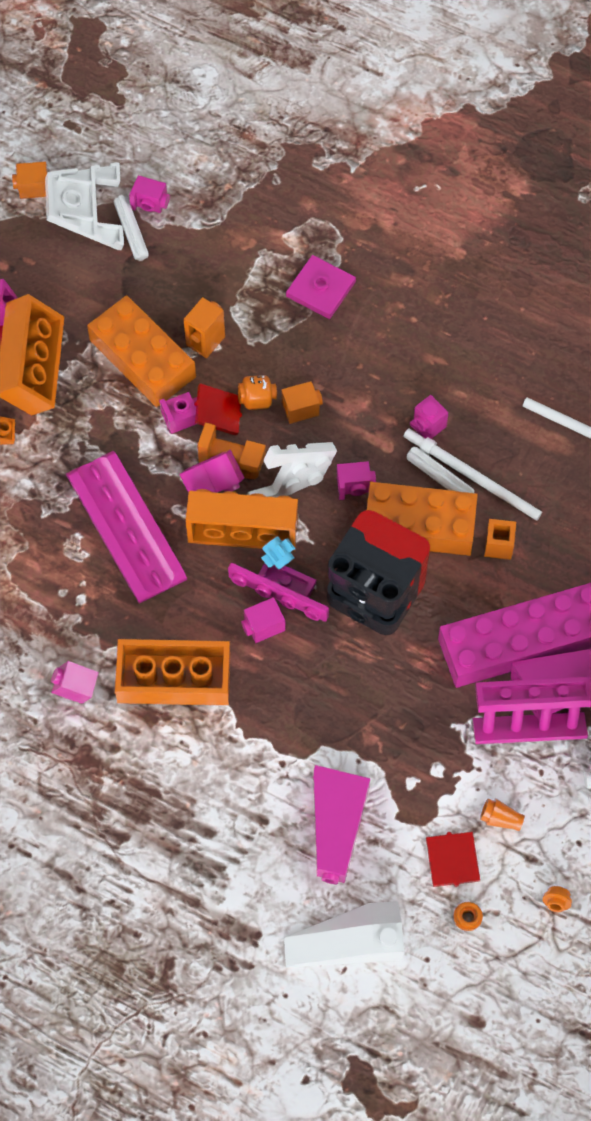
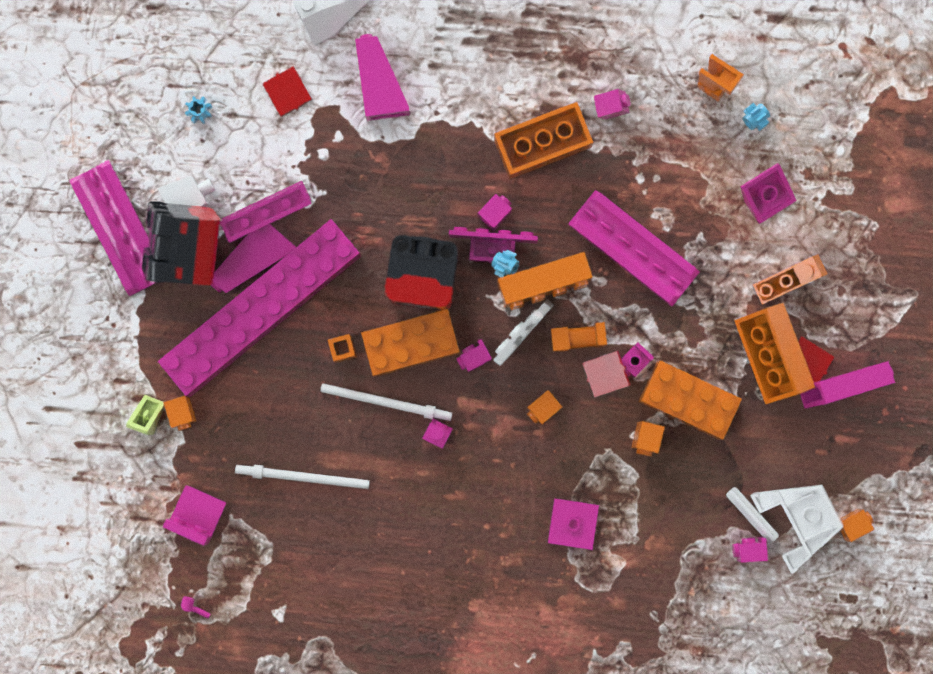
camera: 160 degrees right, 20 degrees up
dark pink brick [179,449,244,493] -> none
orange head [238,375,277,410] -> none
white axle [407,447,474,493] -> none
orange plate [453,902,483,931] -> none
orange cone [480,798,525,831] -> none
orange plate [543,886,572,912] -> none
none -> medium azure gear [185,96,213,124]

